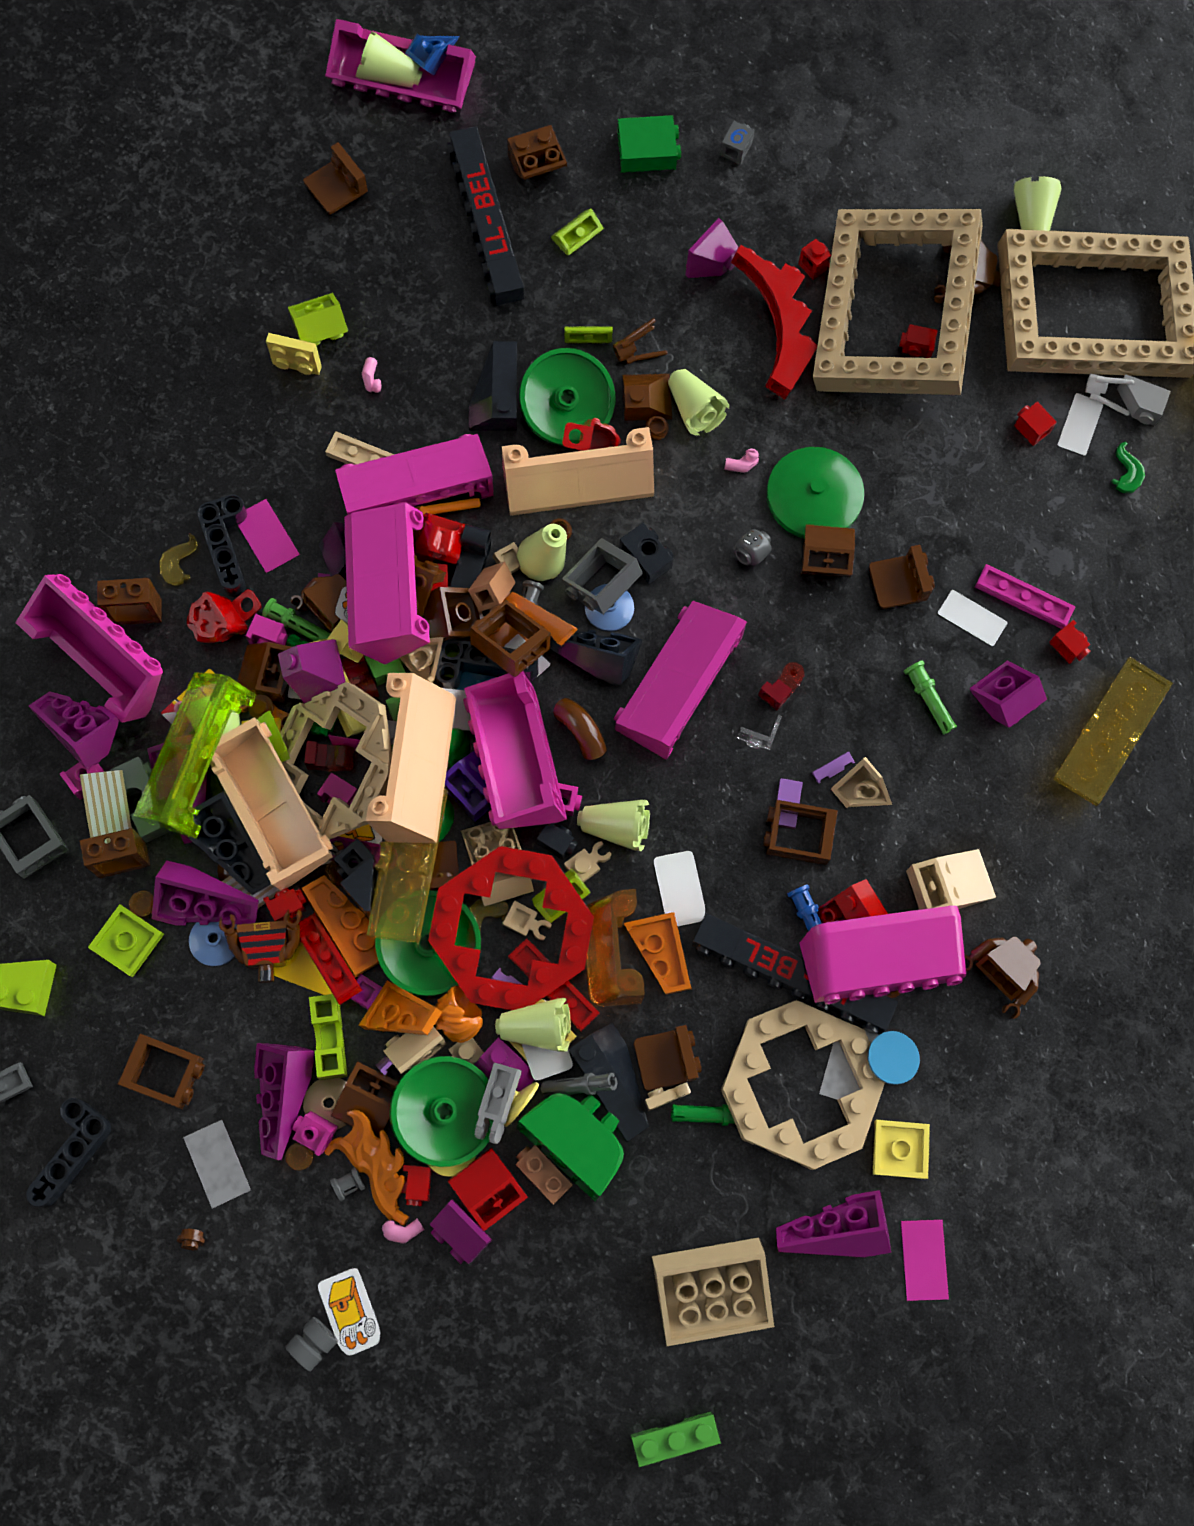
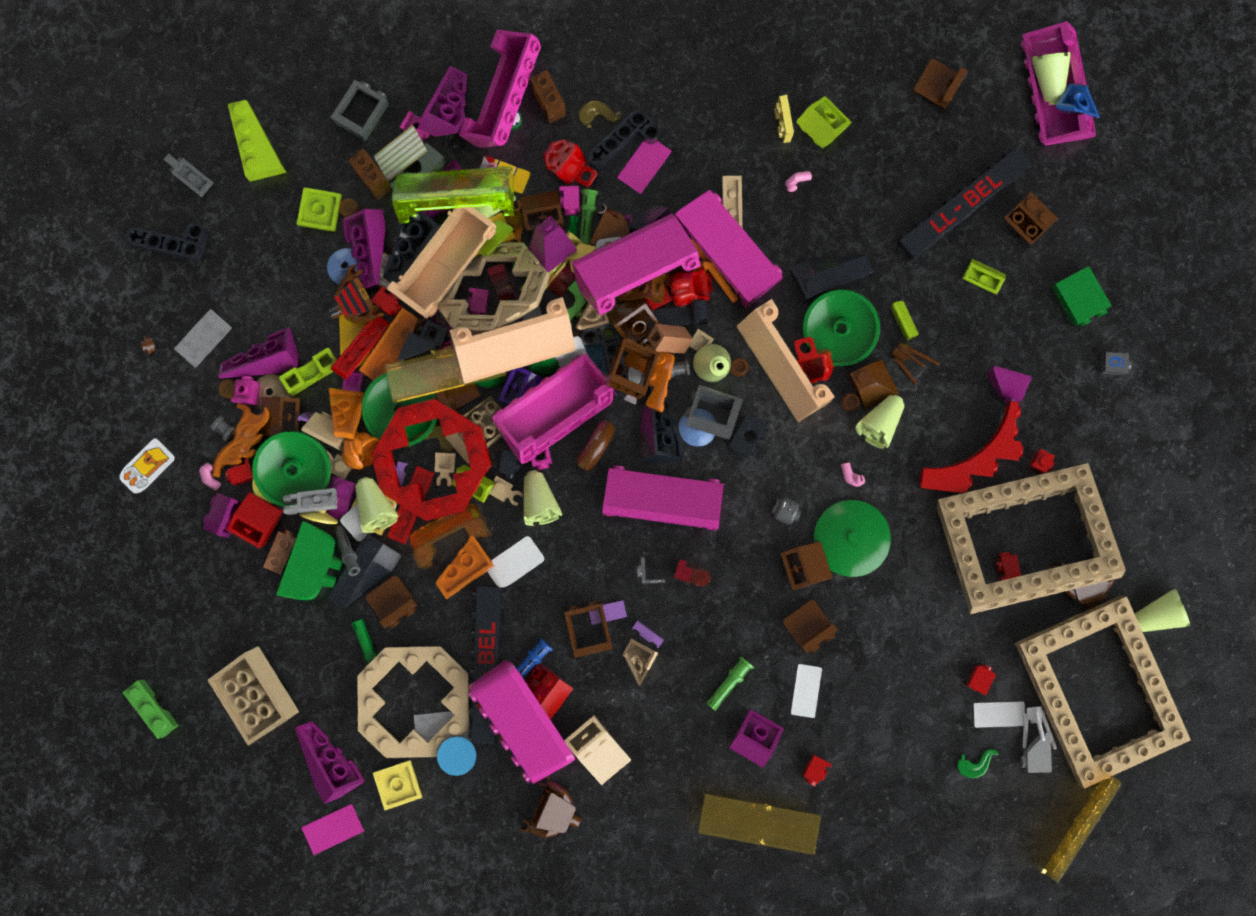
camera: 75 degrees right, 10 degrees up
reddish brown window [118,1034,205,1109] -> none
dark grey wheel [285,1316,338,1371] -> none
tan plate [644,1082,691,1111] -> none
dark pink tile [975,564,1075,629] -> none

